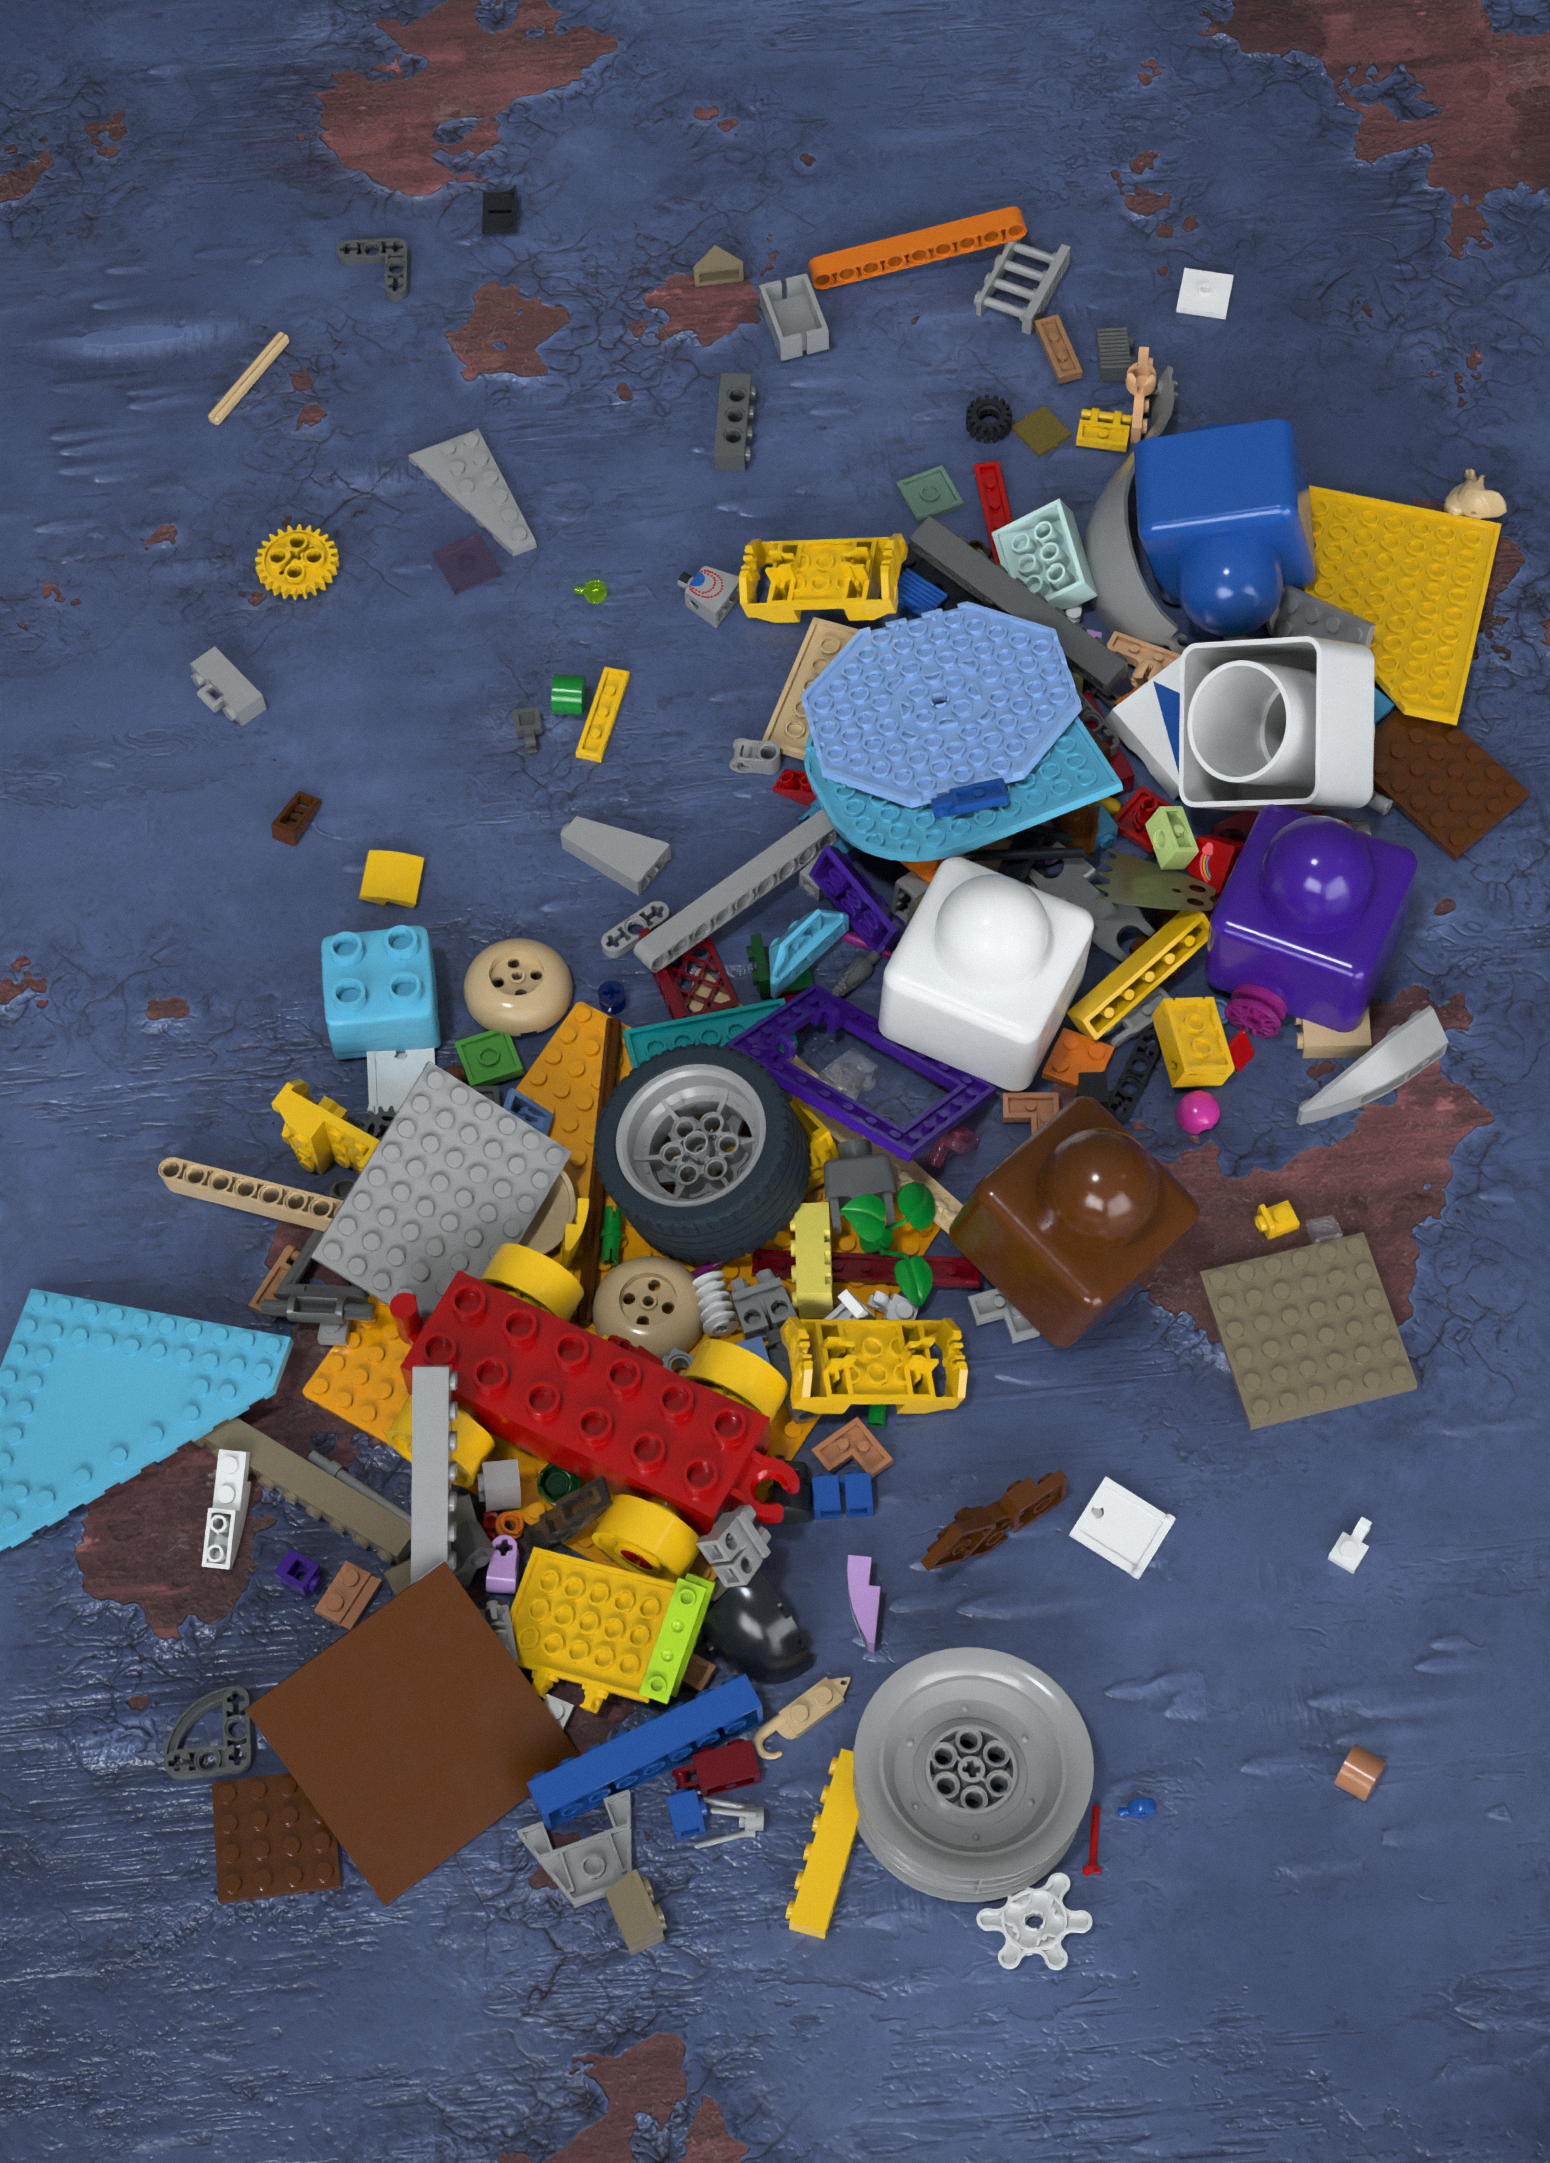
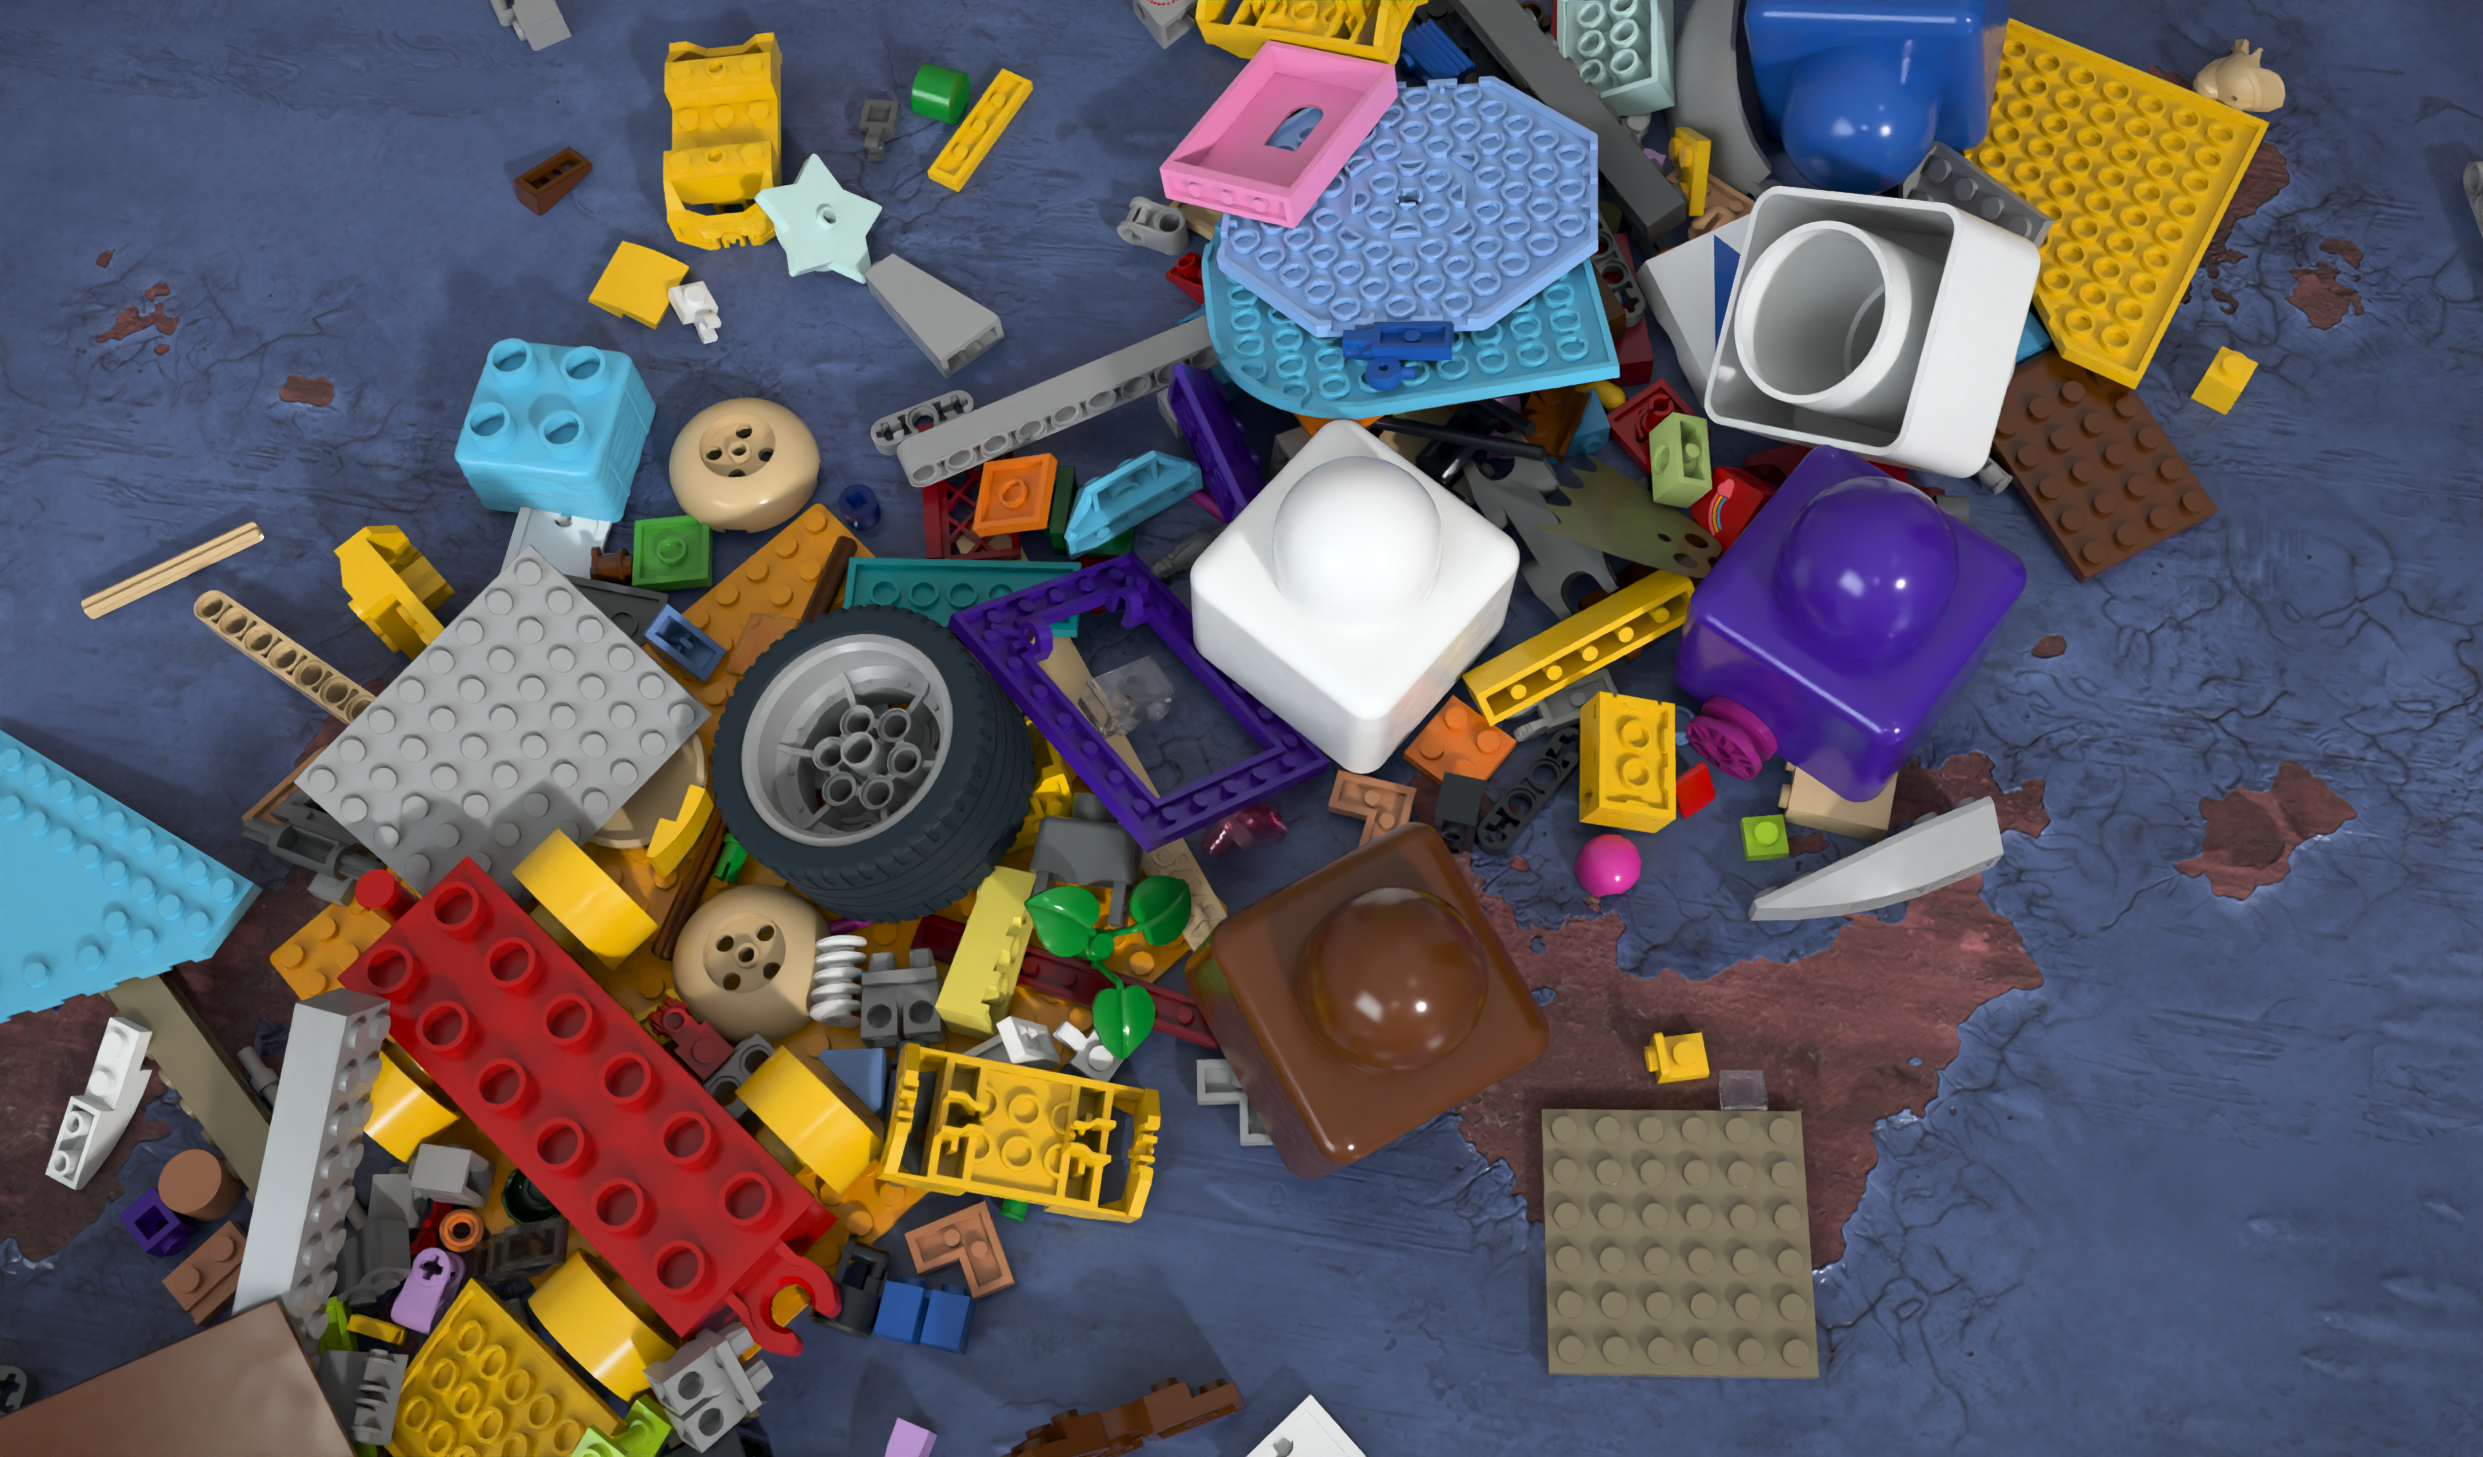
camera: 20 degrees right, 5 degrees up
none -> tan axle [81,521,264,619]
none -> nougat piece [158,1149,243,1222]
none -> yellow tile [346,1313,408,1346]
none -> yellow piece [663,32,782,250]
none -> white plate [667,281,722,344]
none -> clear yellow piece [725,612,803,677]
none -> light aqua plate [754,153,882,284]
none -> orange plate [972,453,1058,537]
none -> bright pink panel [1159,40,1398,229]
none -> blue piece [1365,356,1416,391]
none -> yellow plate [1668,127,1711,216]
none -> lime plate [1740,814,1789,861]
none -> yellow brick [2190,346,2258,415]

